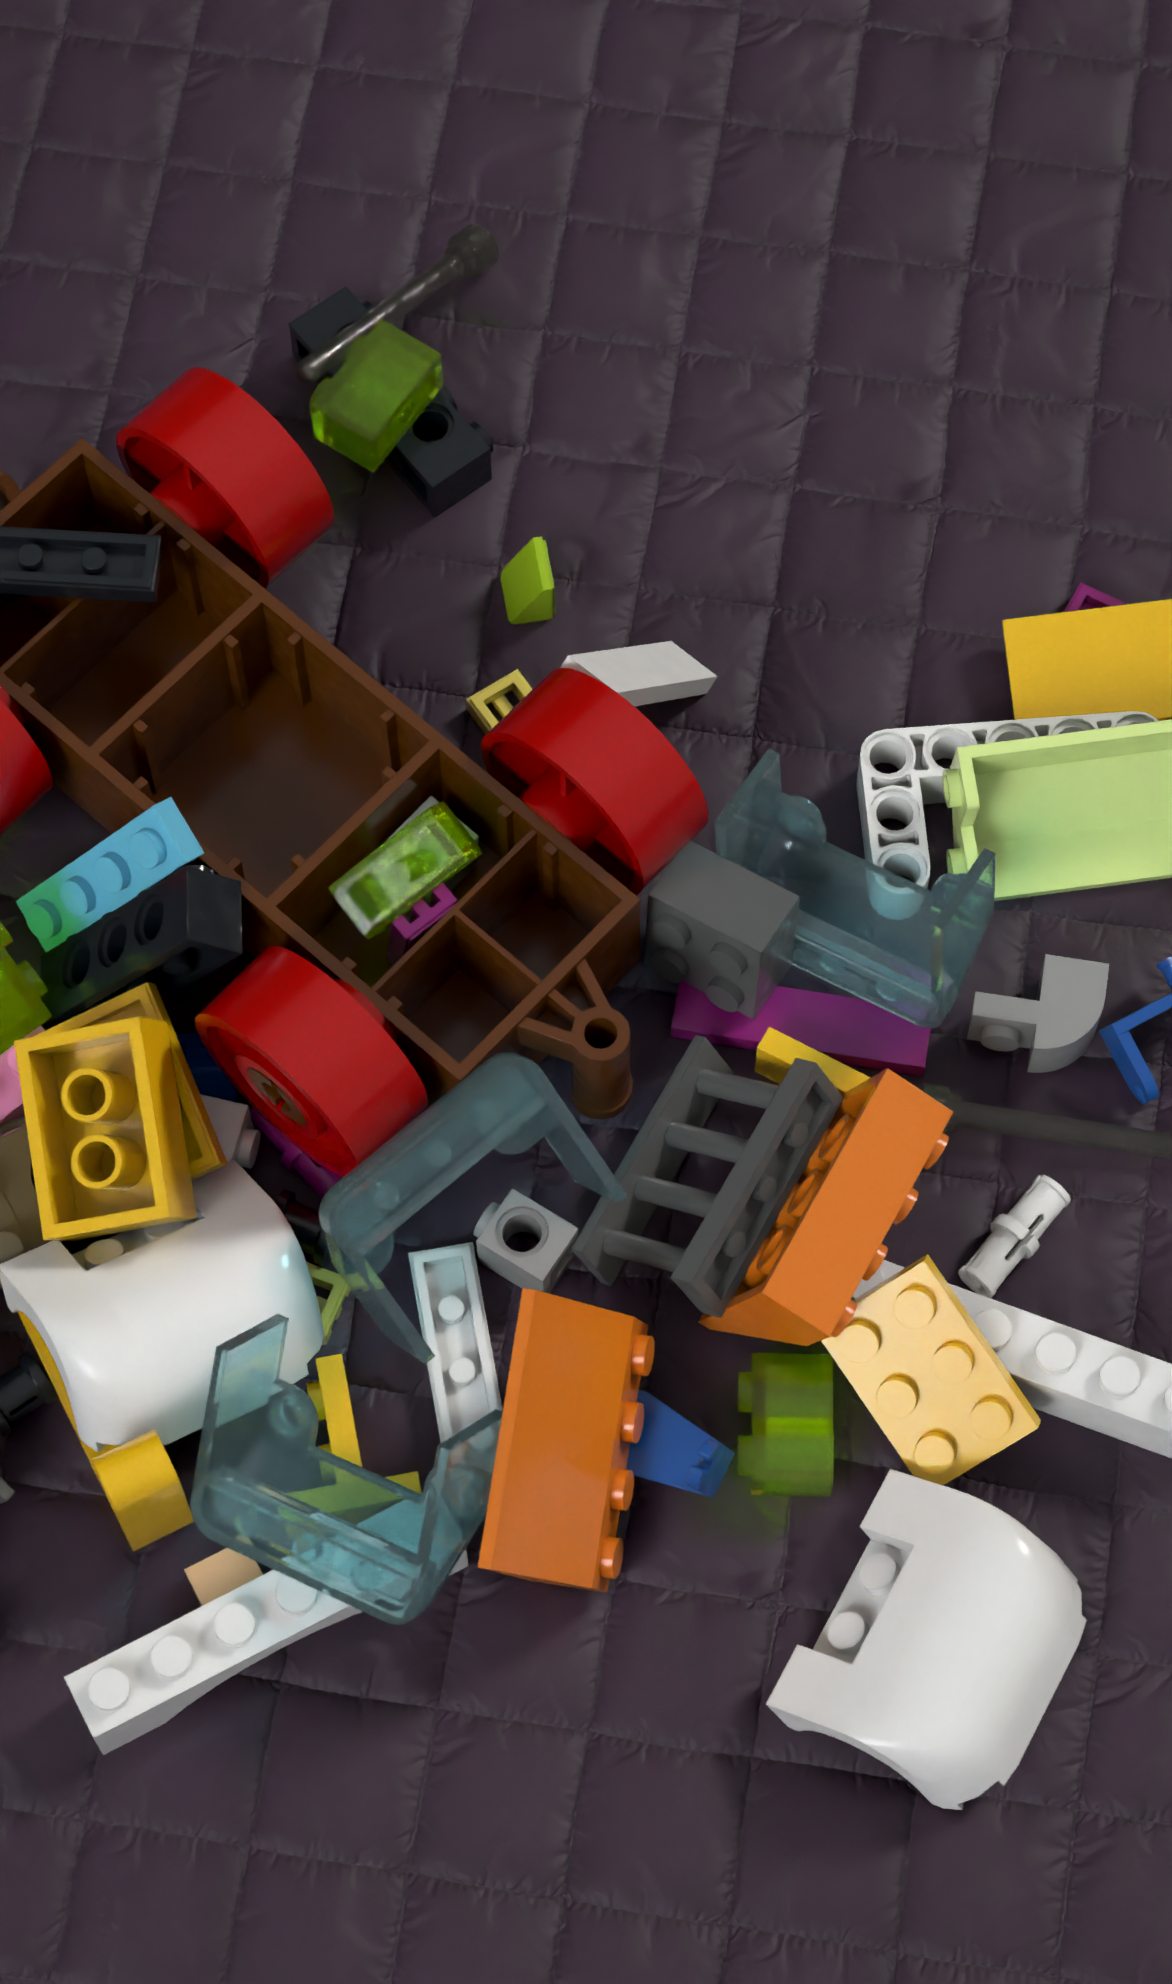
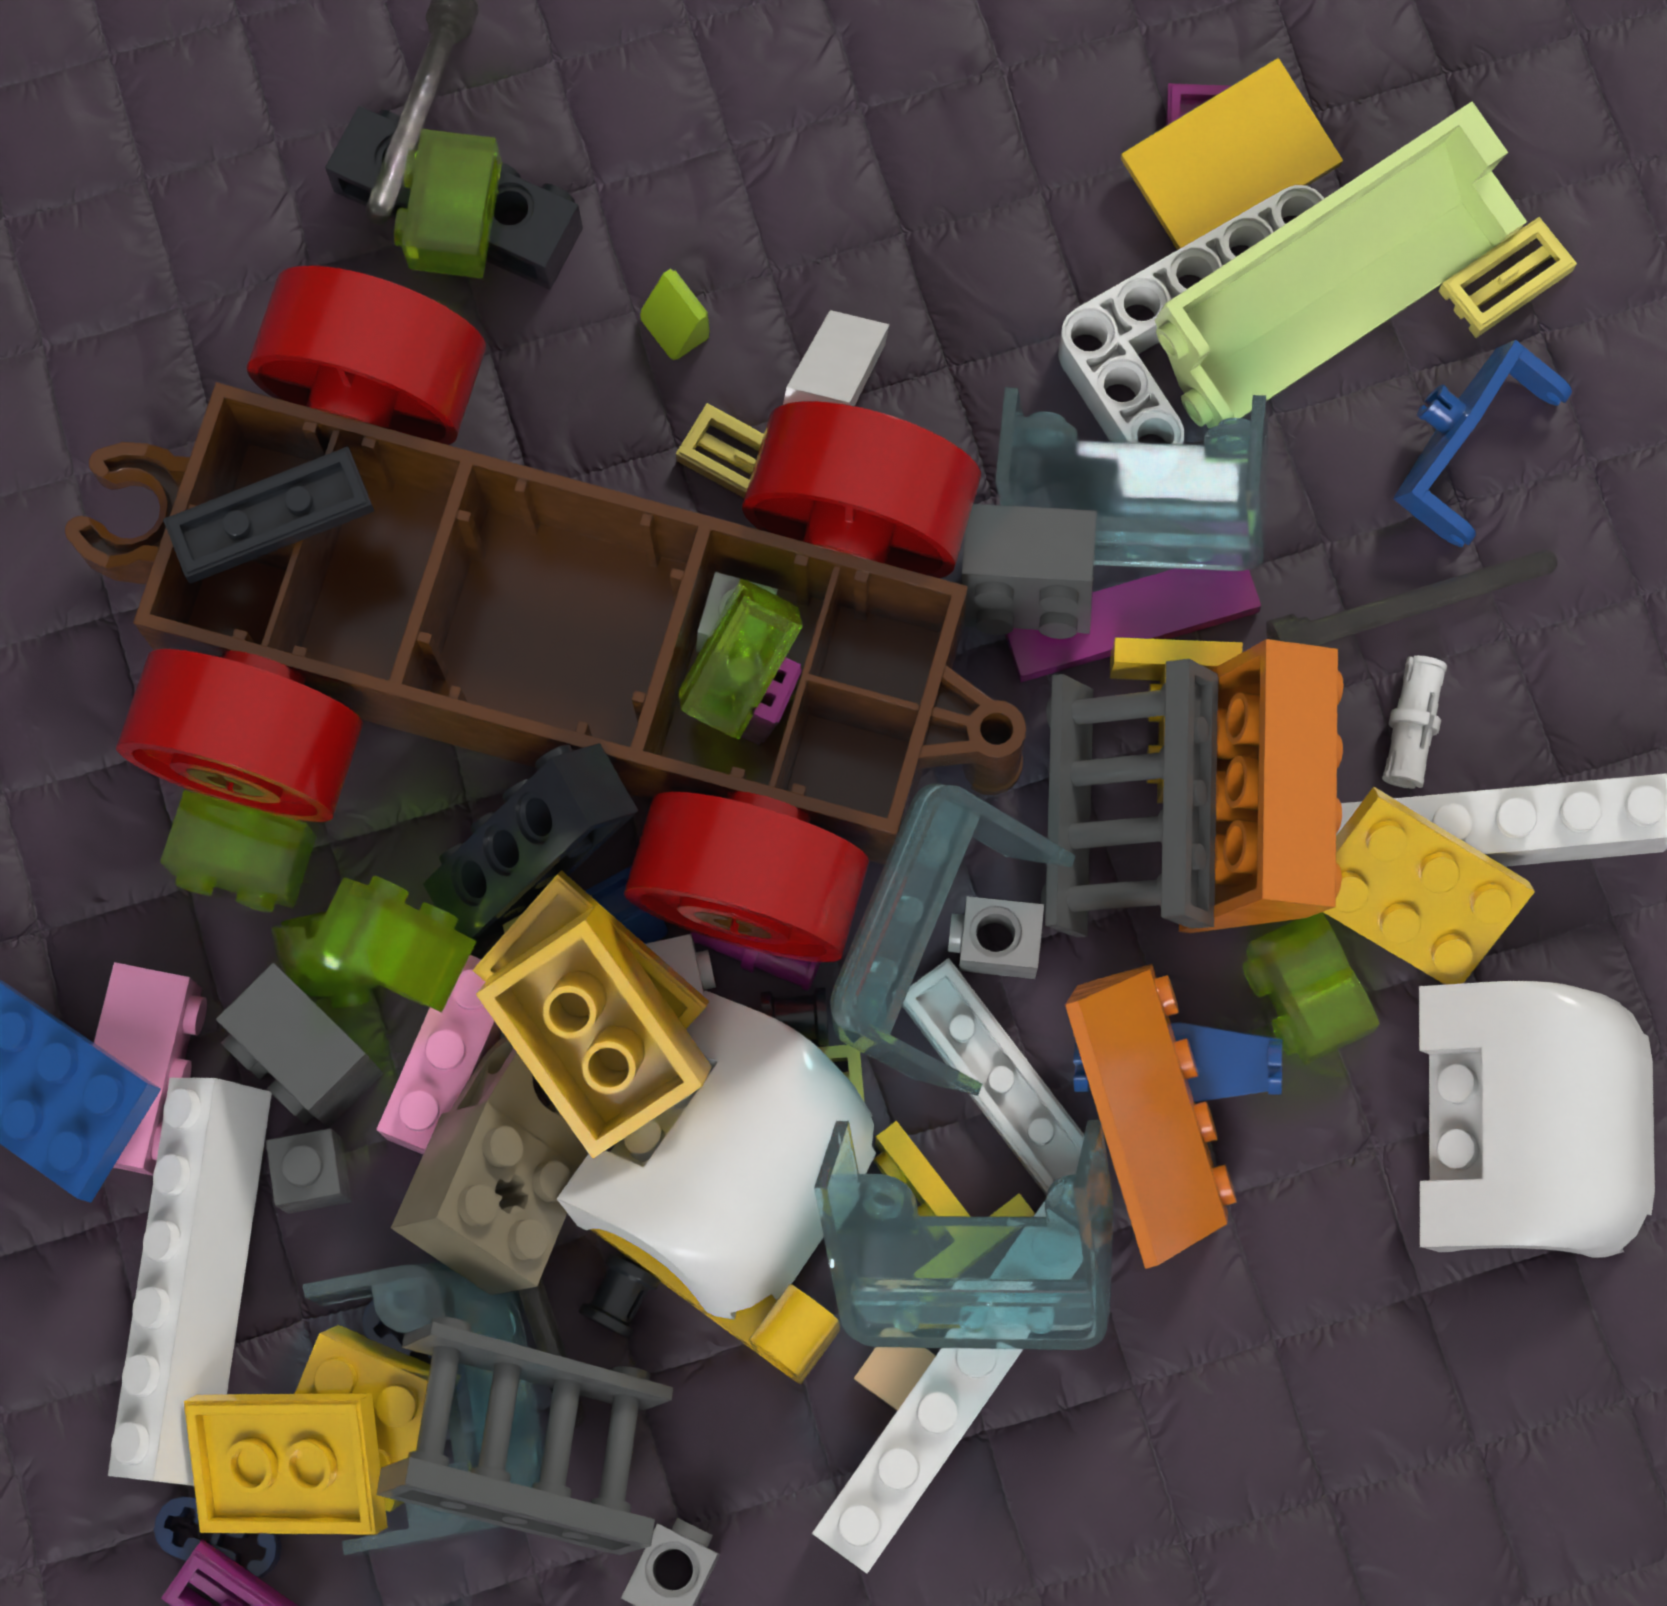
camera: 25 degrees left, 10 degrees up
medium azure plate [15,797,205,952] -> none
light grey brick [967,954,1109,1073] -> none

